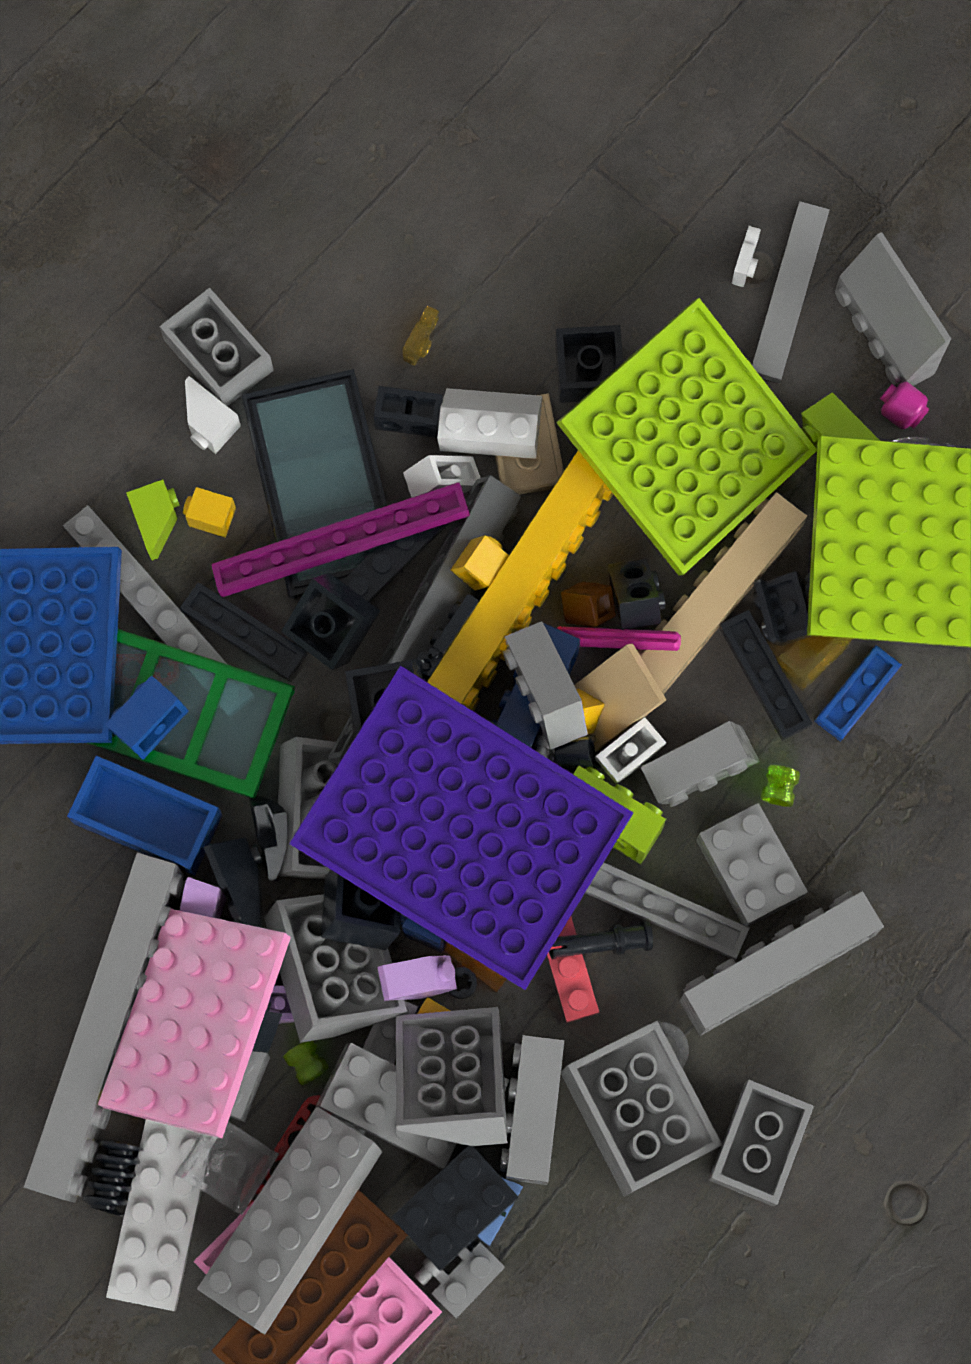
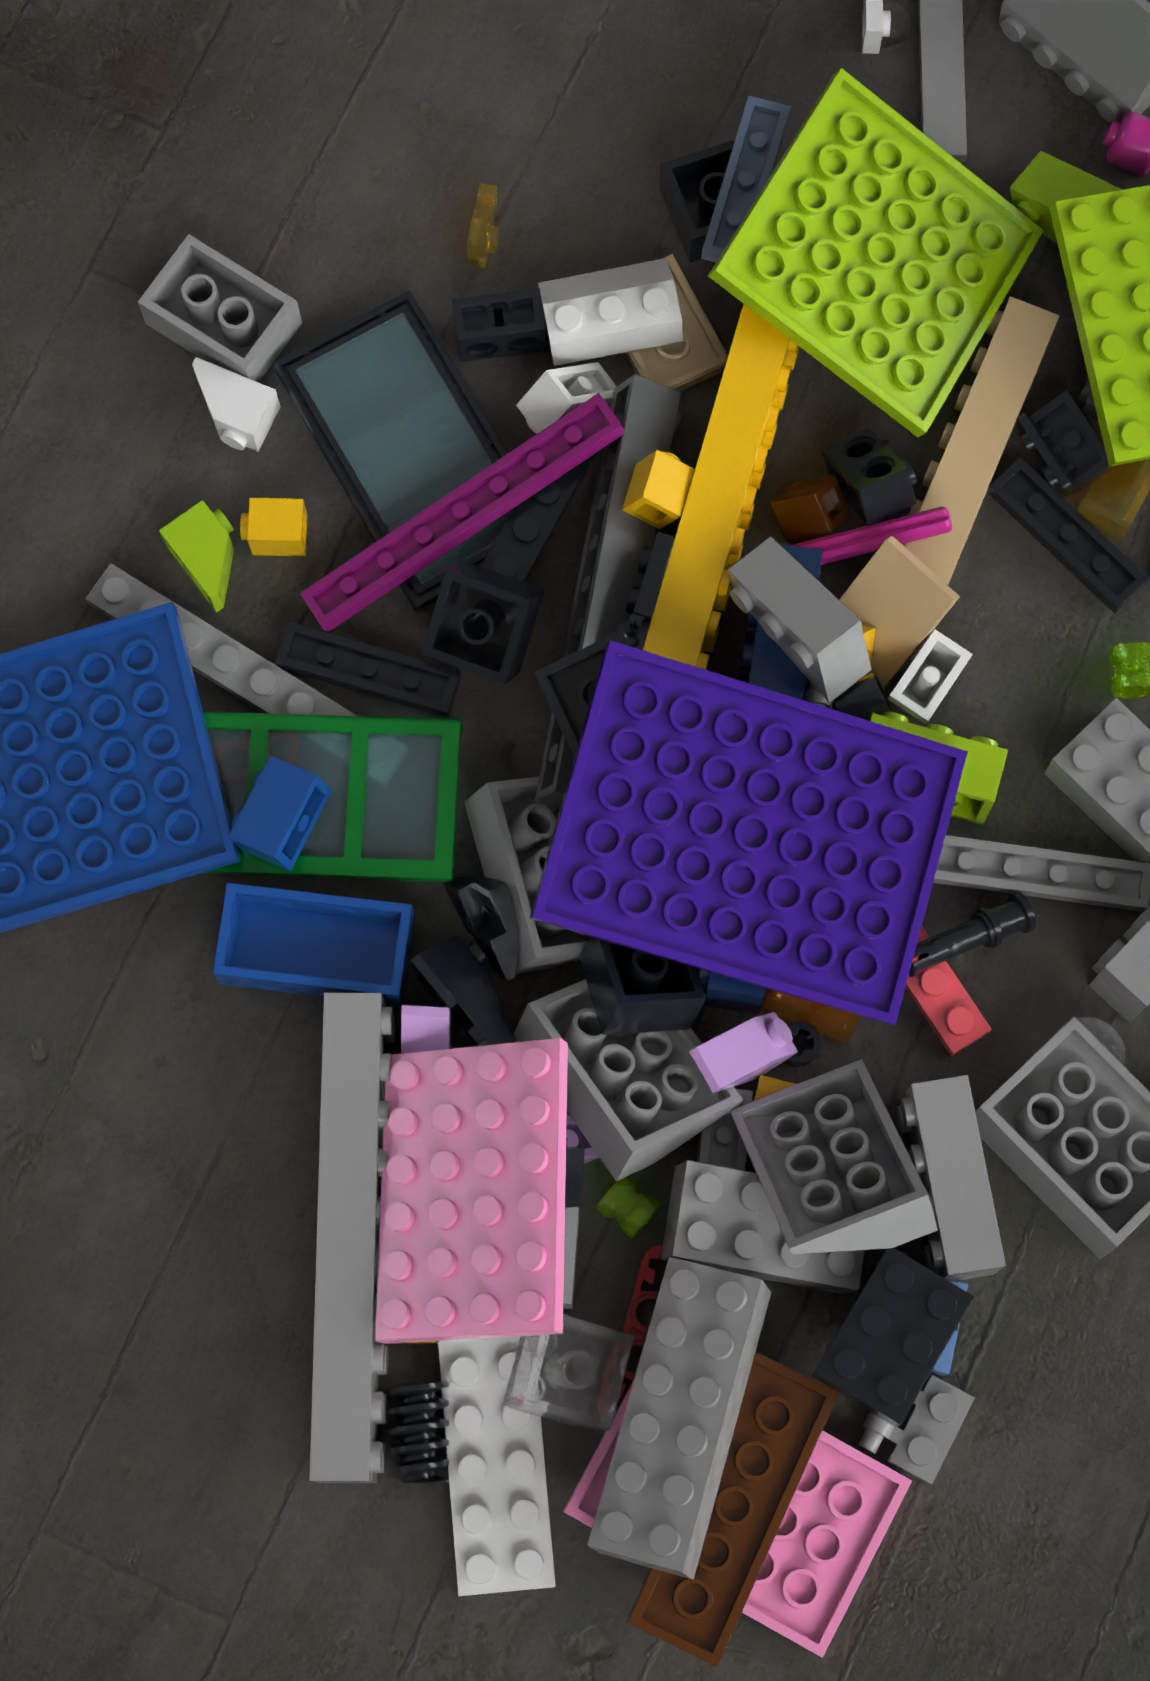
camera: 15 degrees left, 0 degrees up
light grey wedge [641,721,760,807] -> none
none -> sand blue plate [701,96,791,263]

